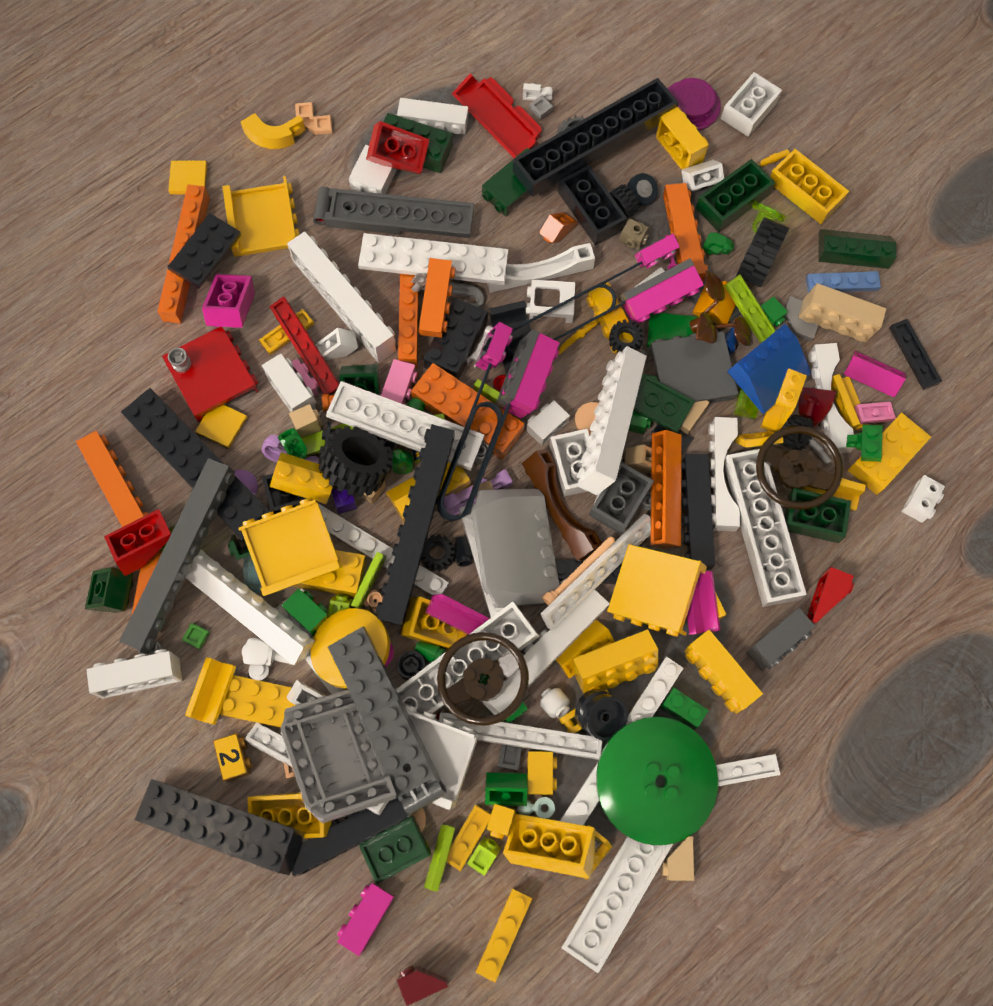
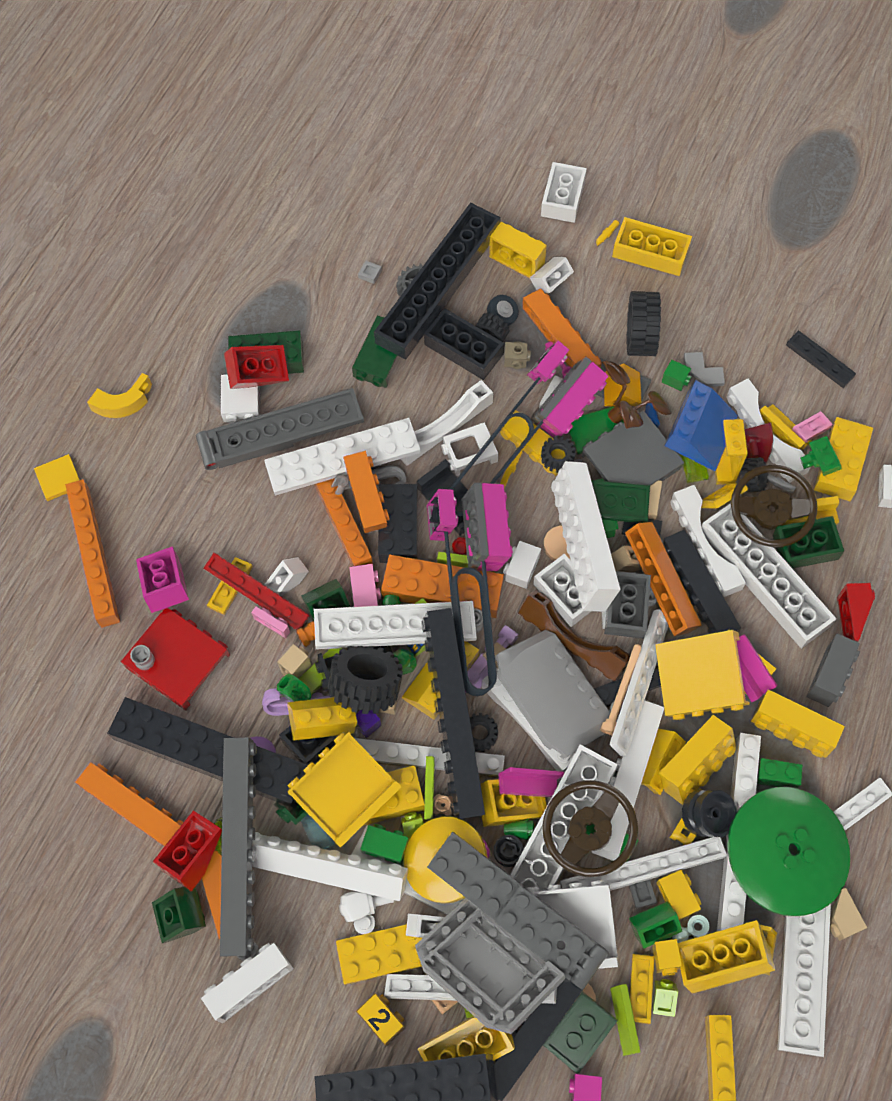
camera: 20 degrees left, 5 degrees down
black plate [167,213,241,289] -> none
bright green tile [182,623,210,650] -> none
yellow panel [185,657,236,725] -> none
yellow tile [195,405,248,449] -> none
yellow panel [222,176,299,257] -> none
white brick [262,354,317,412] -> none
white brick [287,232,396,363] -> none
light nougat tile [295,102,332,135] -> none
white brick [397,98,468,134] -> none
red slope [452,73,542,158] -> none
black cone [455,537,473,567] -> none
white piece [467,325,493,369] -> none
white plate [523,83,553,101] -> none
orange slope [539,212,578,243] -> none
white head [540,688,570,719] -> none
magenta piece [668,78,721,131] -> none
dark green brick [696,159,775,232] -> none
green rock [702,232,734,255] -> none
lime tile [724,275,776,344] -> none
clear neon green tile [751,201,786,233] -> none
tan brick [798,283,886,342] -> none
medium blue plate [806,271,881,293] -> none
dark green slope [818,229,896,269] -> none
dark pink panel [844,351,906,397] -> none

